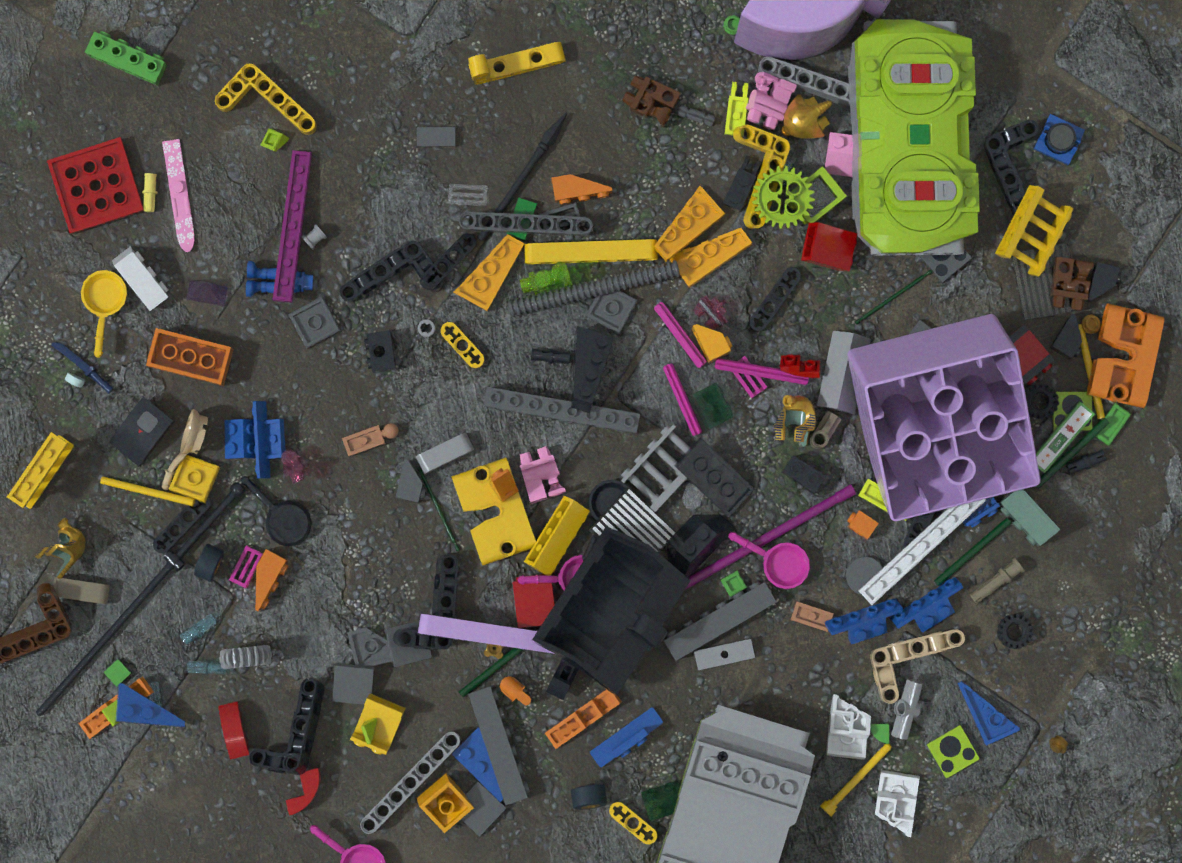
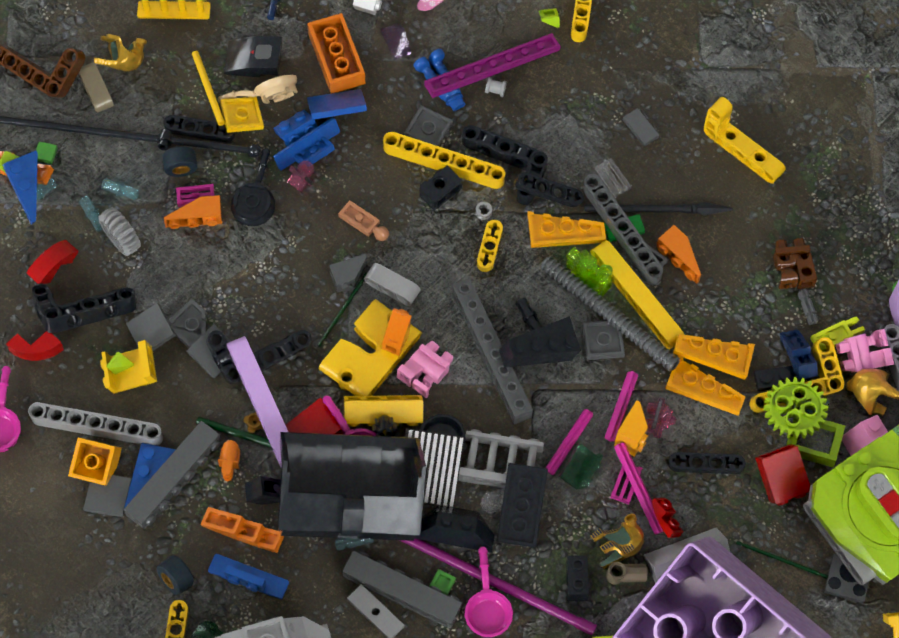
camera: 55 degrees right, 20 degrees down
none -> blue tile [307,89,367,120]
none -> black gear [372,415,397,437]
none -> yellow beam [383,132,505,189]
none -> dark blue slope [780,329,818,380]

